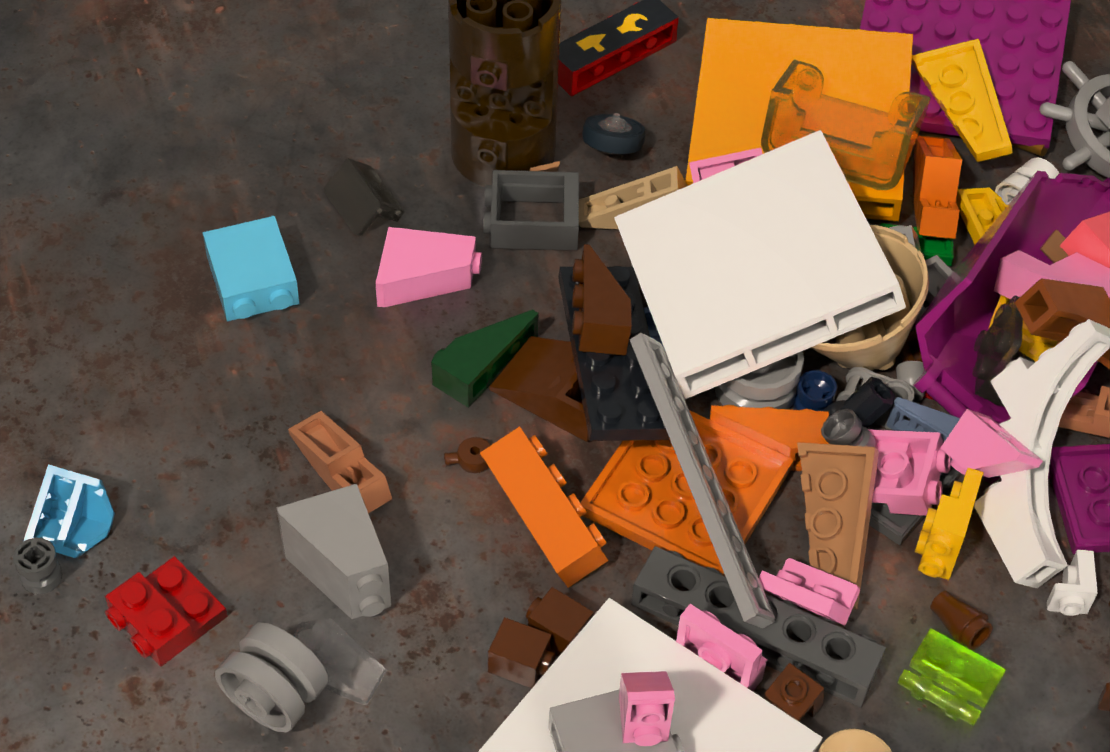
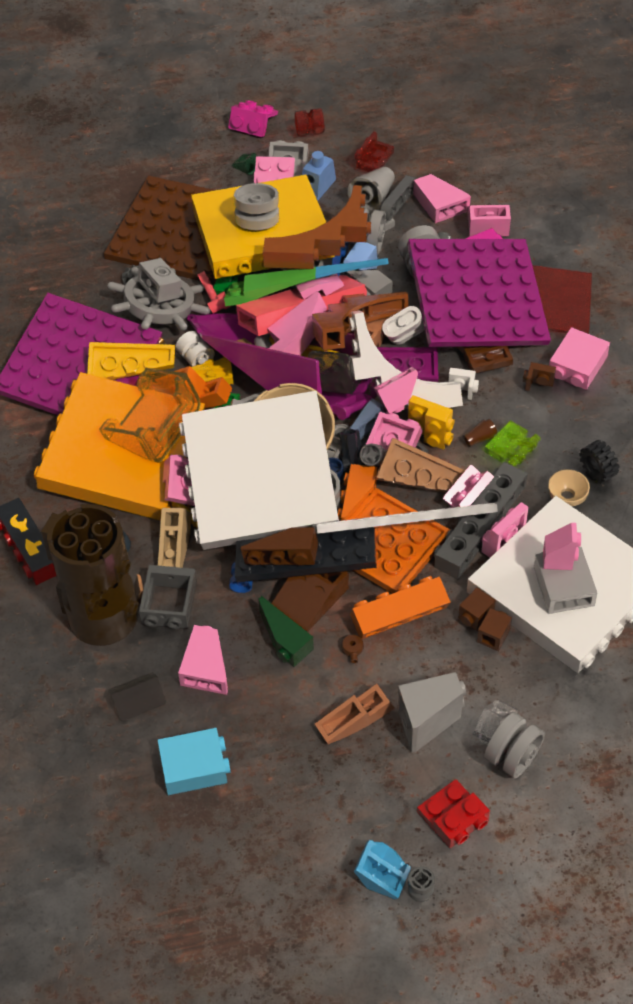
camera: 80 degrees left, 0 degrees up
reddish brown bracket [765,662,824,721] -> none

